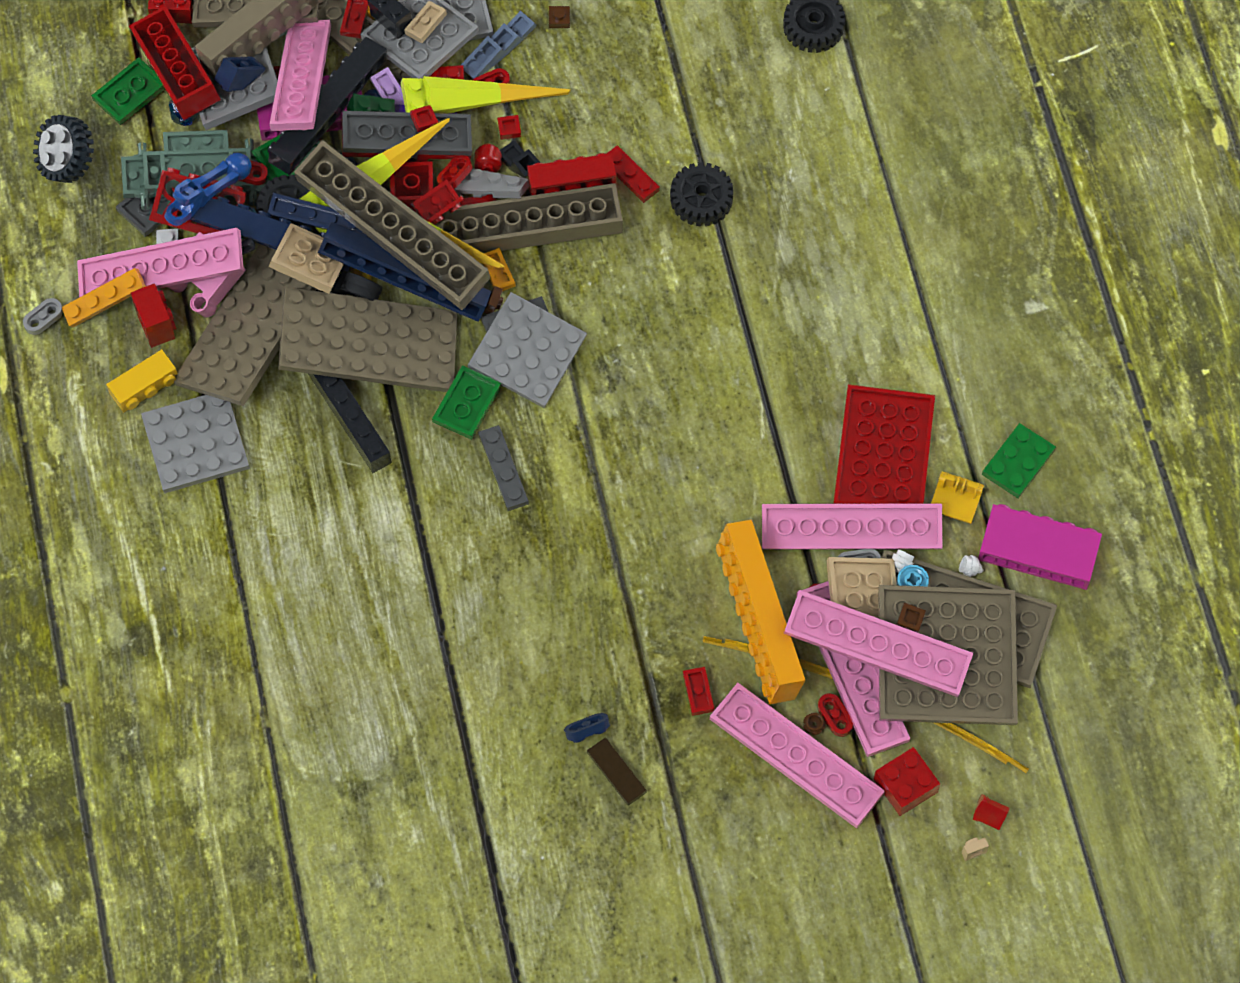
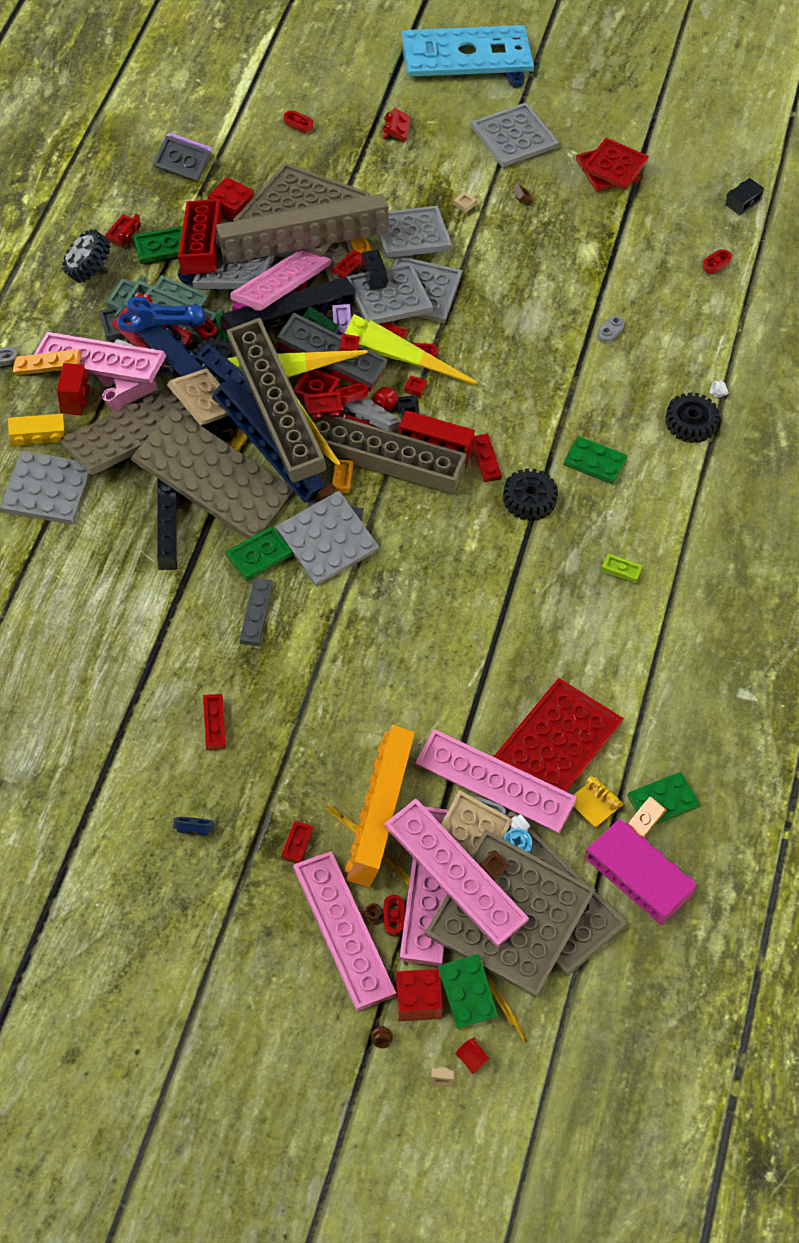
camera: 25 degrees right, 10 degrees down
dark blue slope [214,57,266,92] -> none
black tyre [341,272,383,301] -> none
tan plate [404,1,447,43] -> none
sand blue slope [461,10,537,79] -> none
reddish brown plate [549,6,570,28] -> none
dark brown tile [587,737,647,806] -> none
white plate [959,555,983,577] -> none
none -> red bracket [105,214,141,247]
none -> red plate [203,694,226,750]
none -> reddish brown plate [371,1026,393,1048]
none -> green plate [438,954,498,1029]
none -> green plate [563,436,627,485]
none -> lime plate [601,553,643,584]
none -> plate [628,797,666,837]

